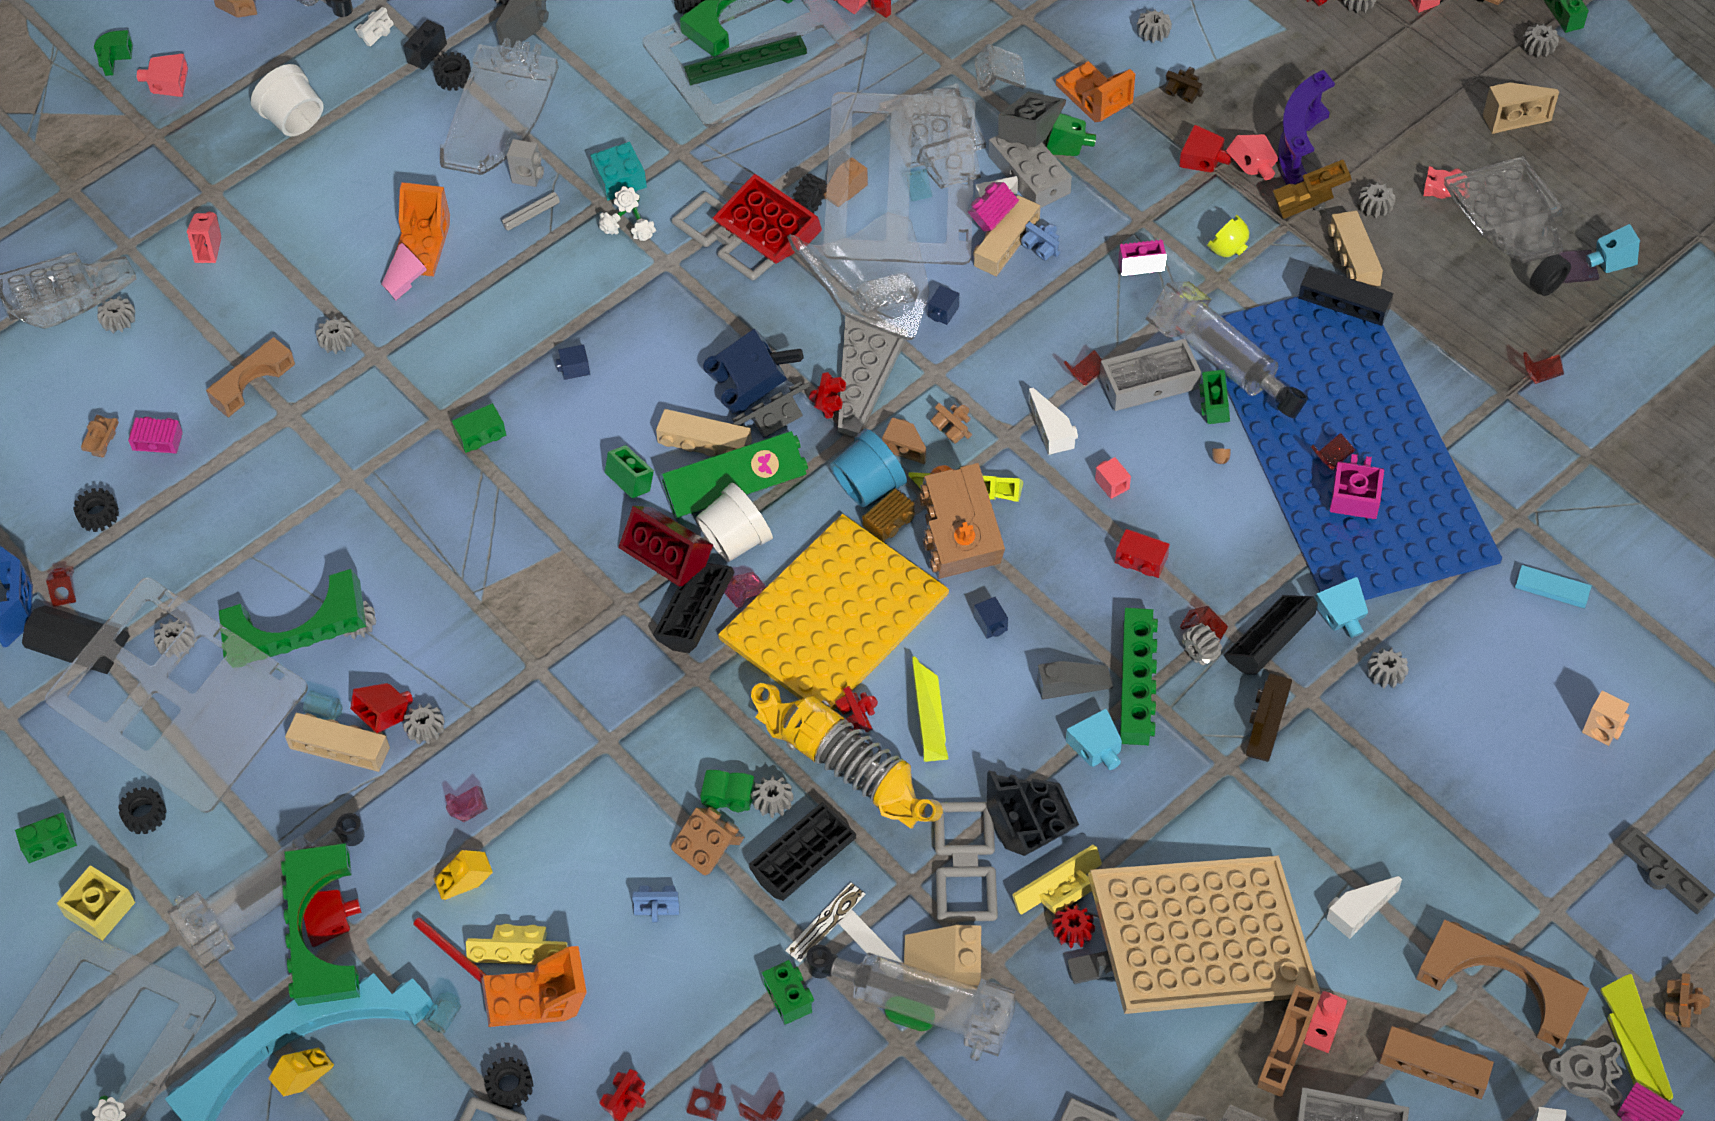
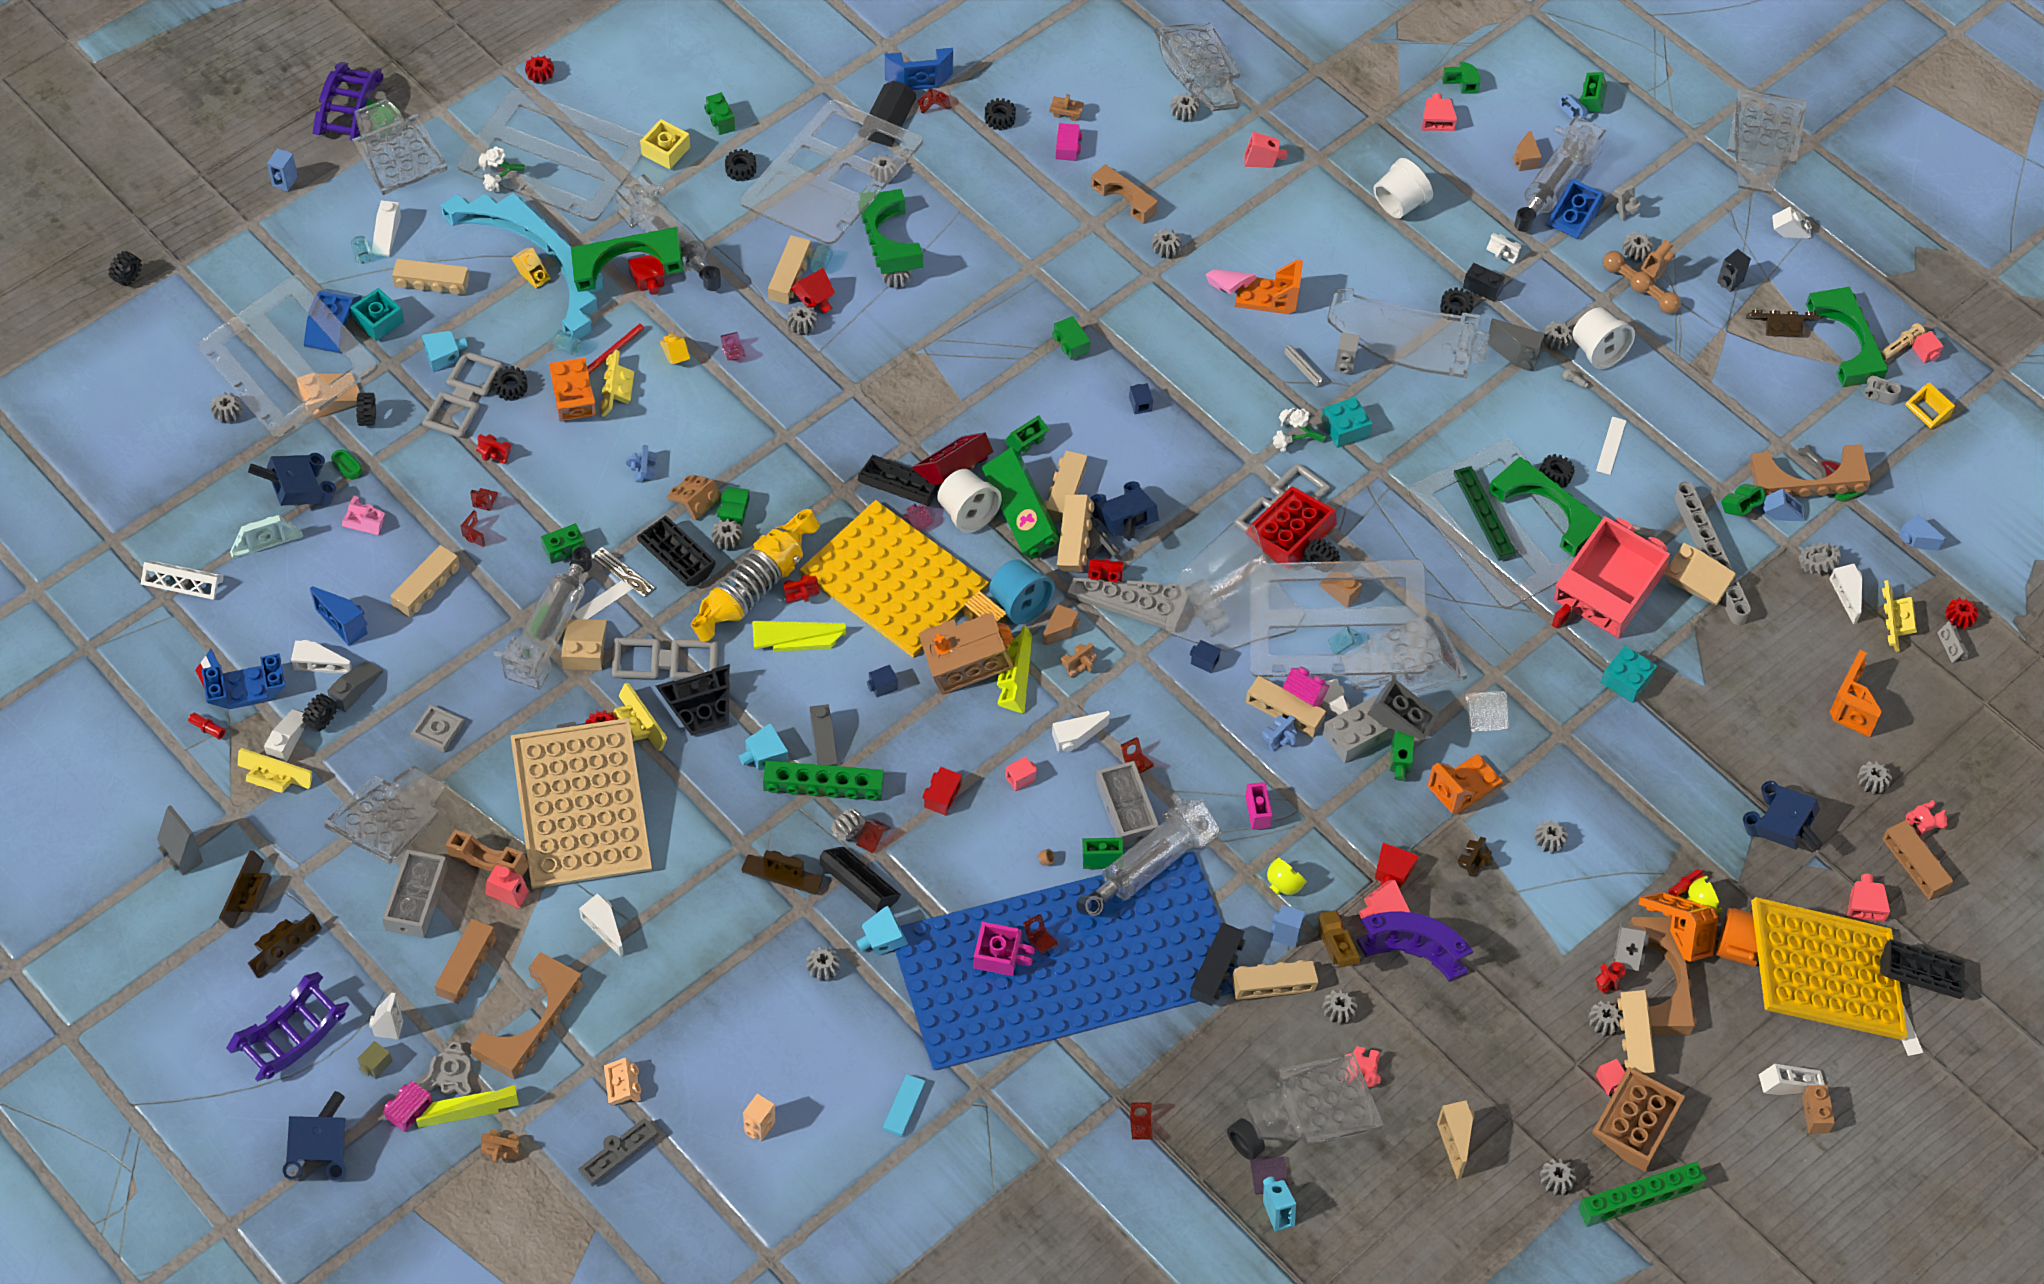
camera: 85 degrees right, 0 degrees up
none -> light nougat bracket [604,1057,641,1106]
none -> tan brick [1057,495,1094,572]
none -> medium blue brick [1271,905,1305,948]

